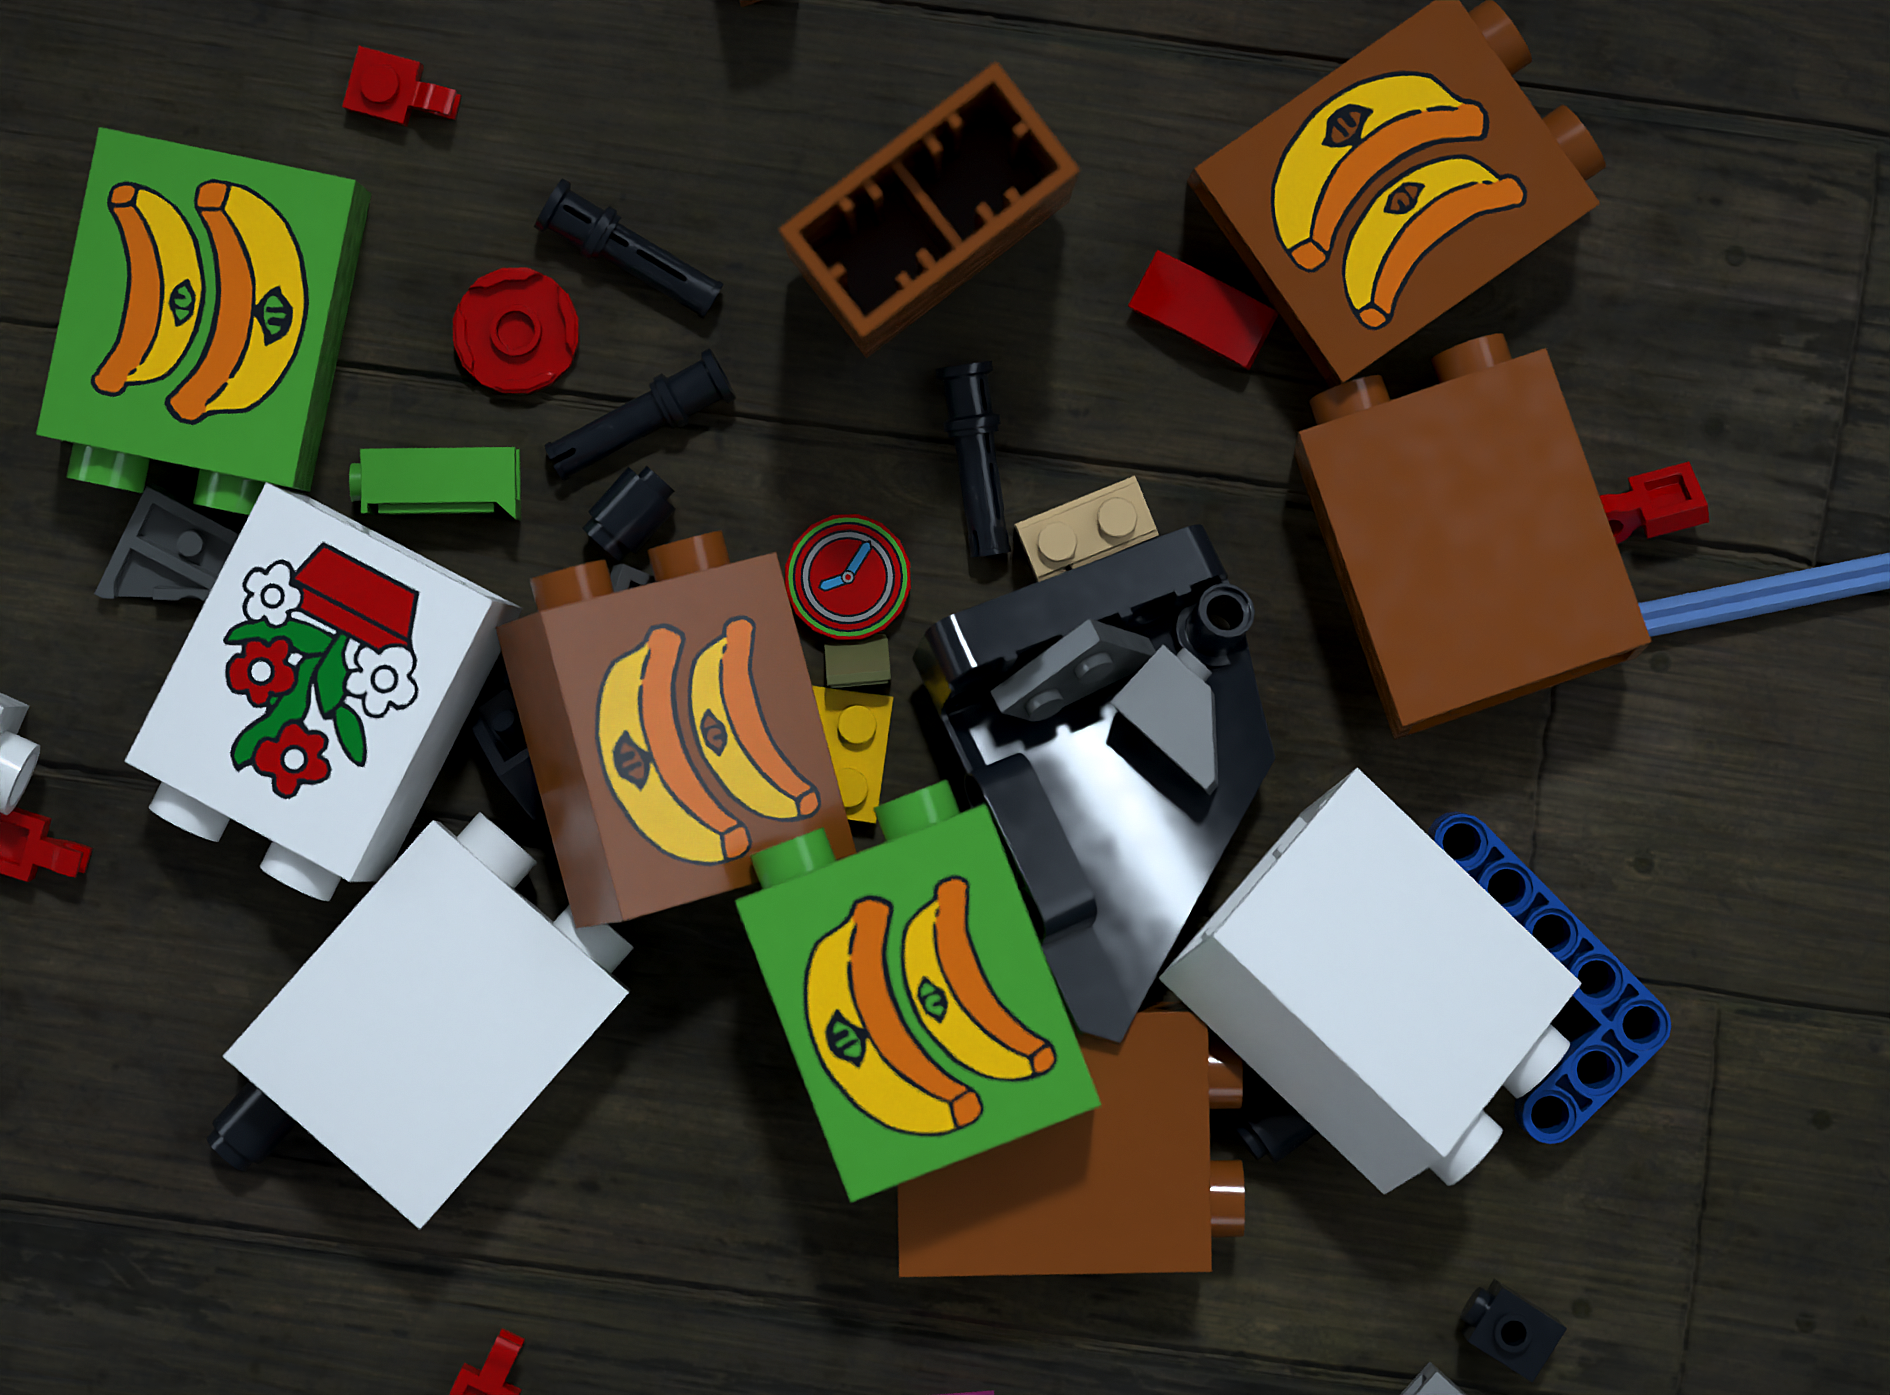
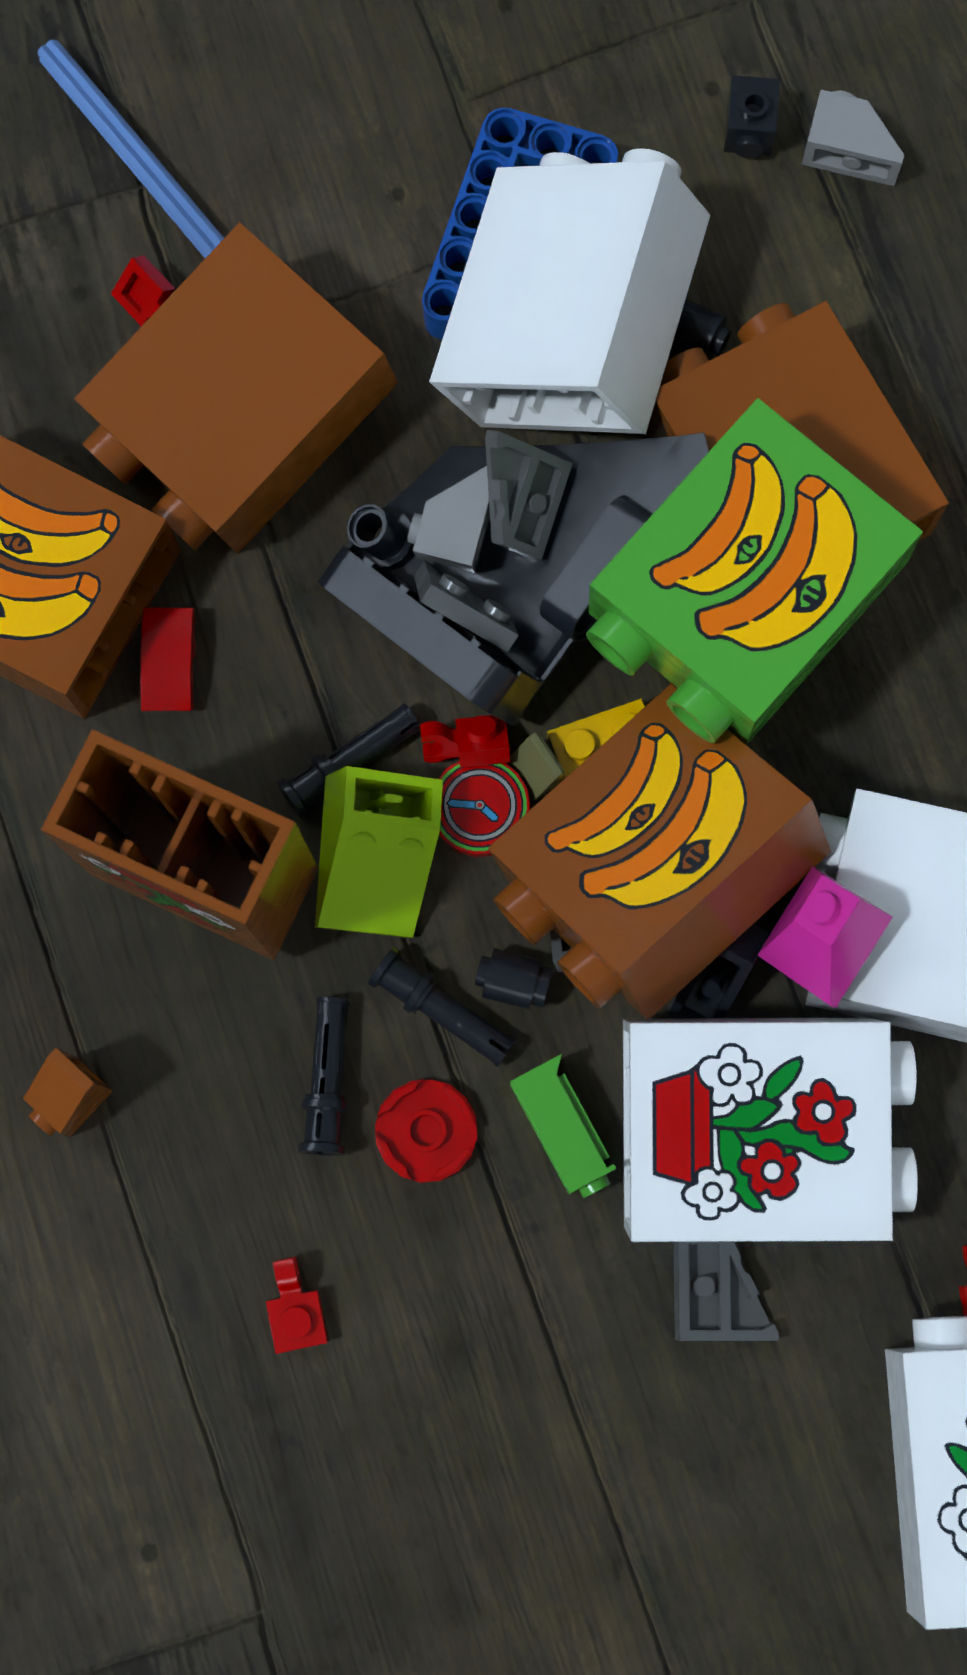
camera: 110 degrees left, 10 degrees down
bright green brick [36,127,371,515] -> none
tan brick [1014,476,1159,582] -> none
none -> lime slope [315,766,443,938]
none -> red plate [420,715,510,768]
none -> dark grey wing [485,430,573,560]
none -> dark pink slope [758,866,893,1008]

